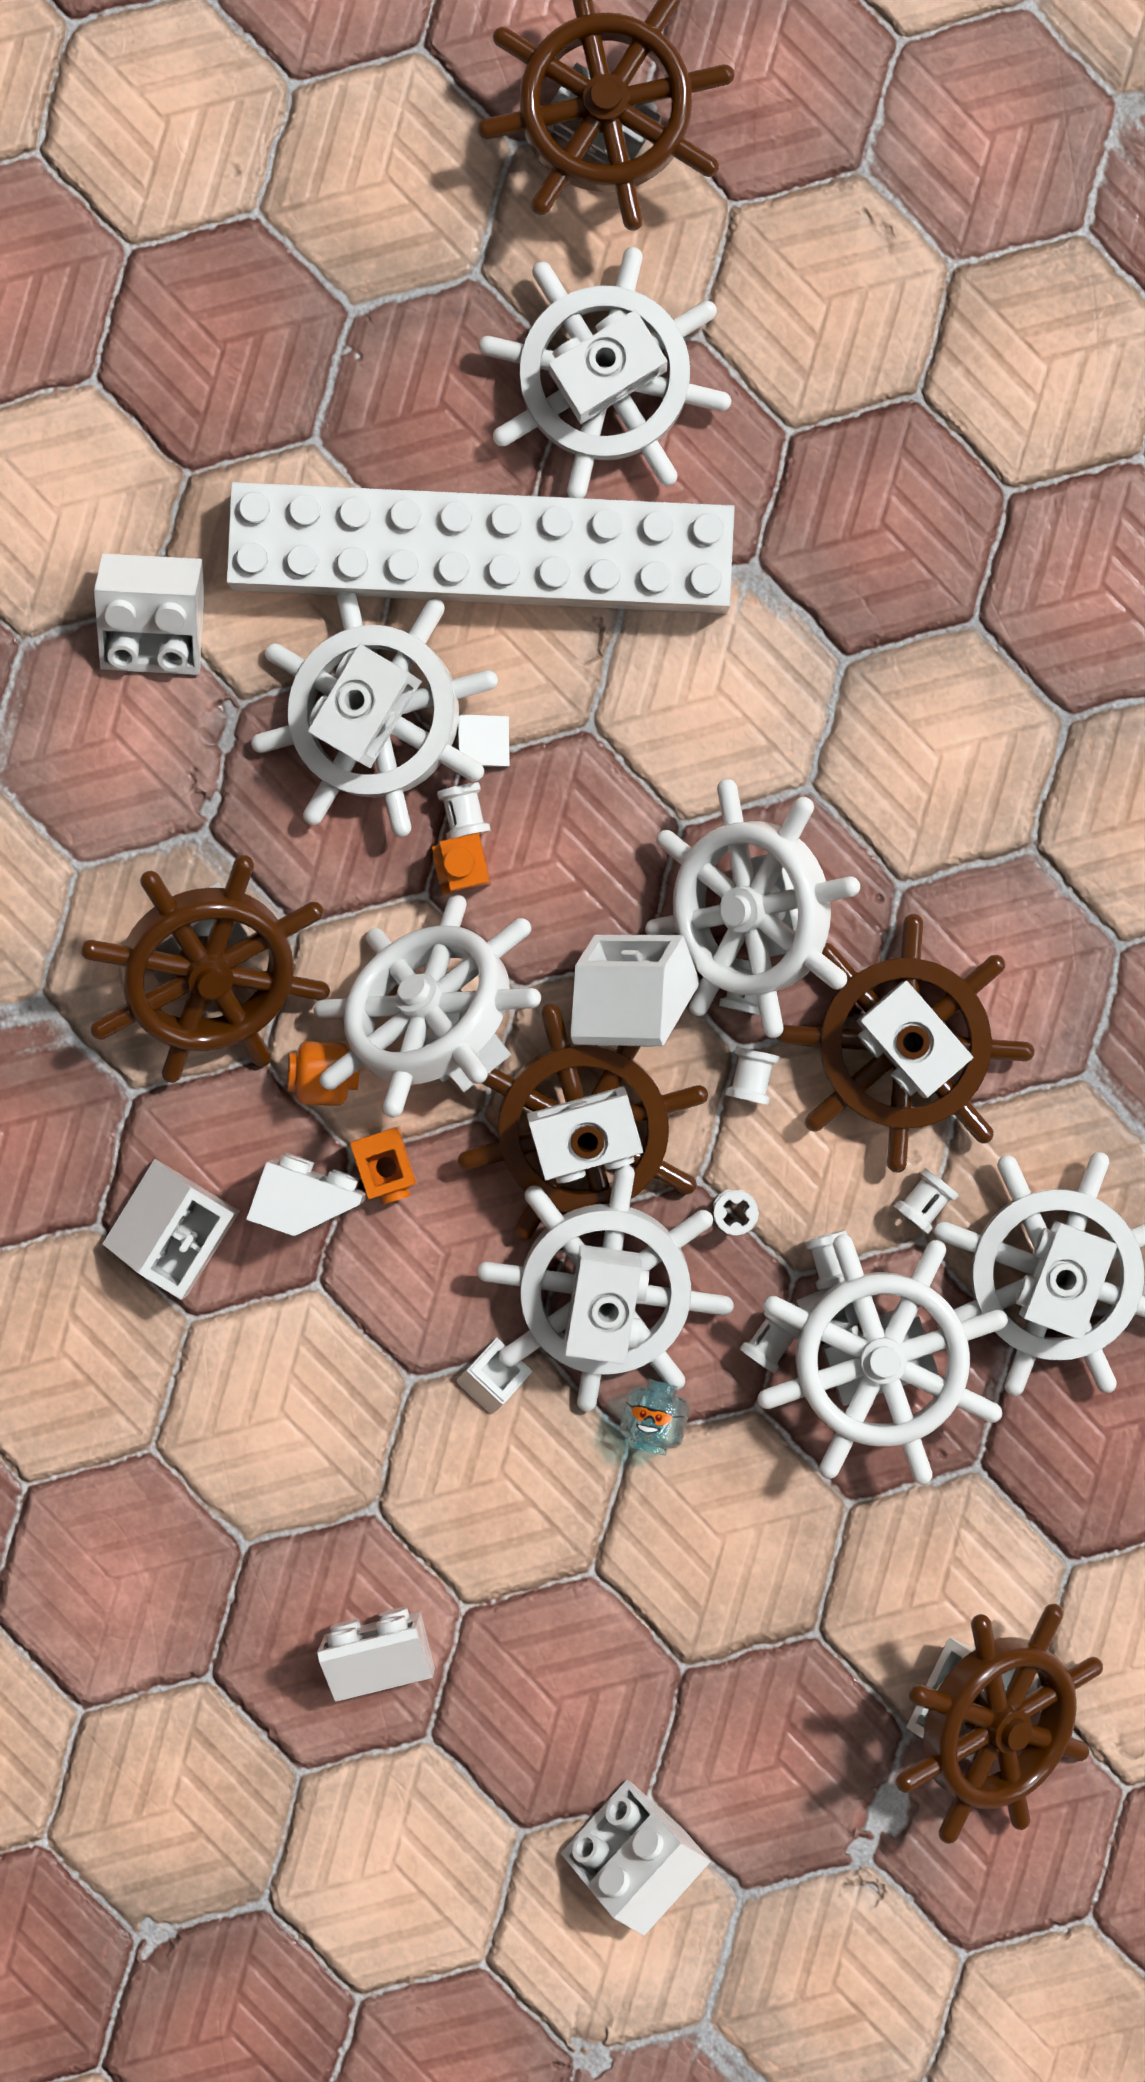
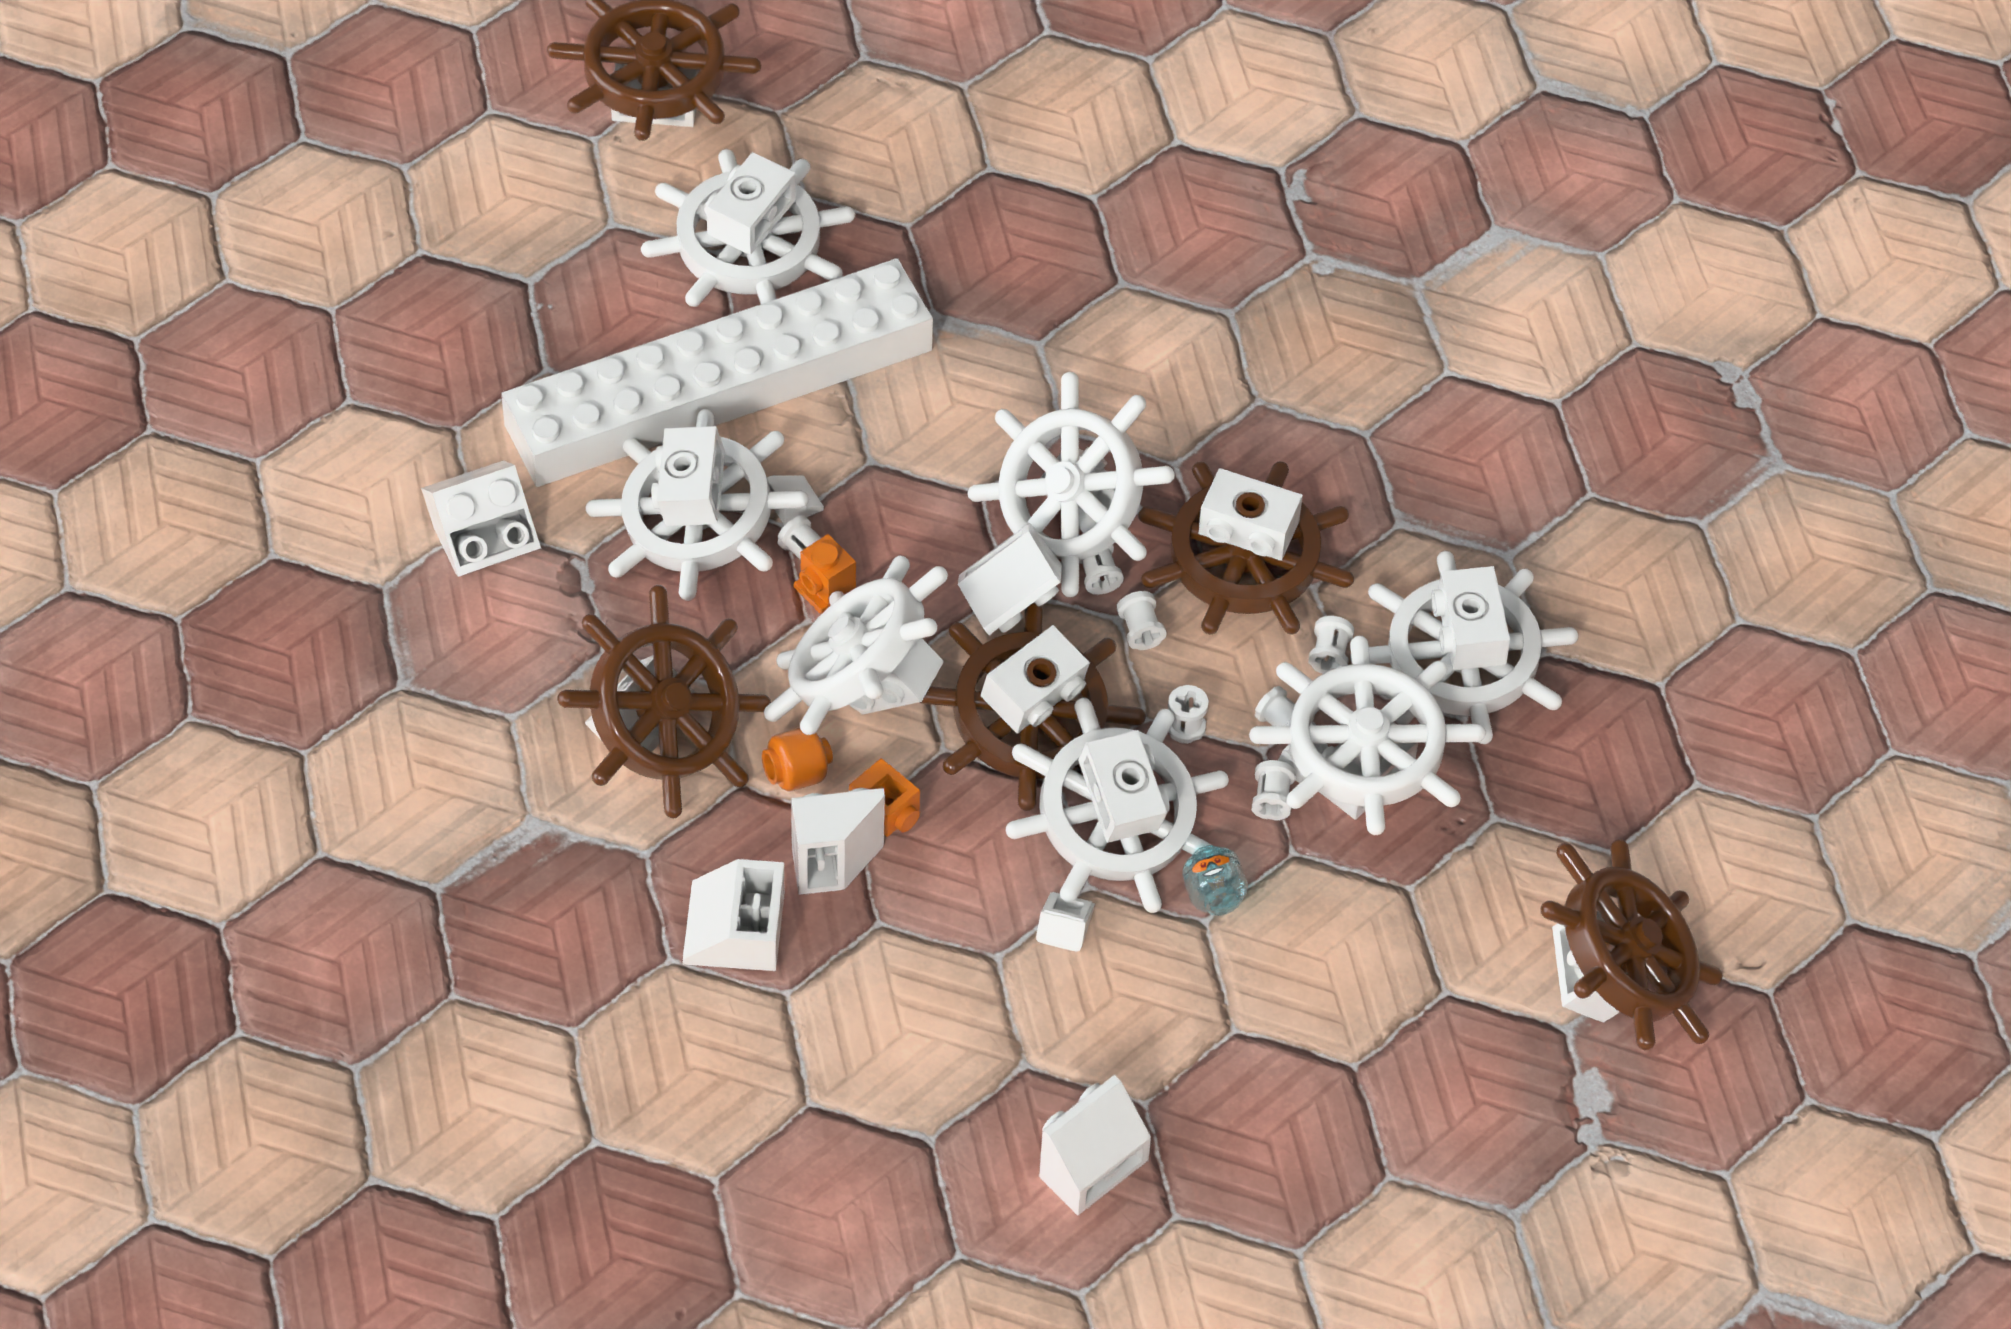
camera: 30 degrees left, 35 degrees down
white slope [561,1780,711,1936] -> none

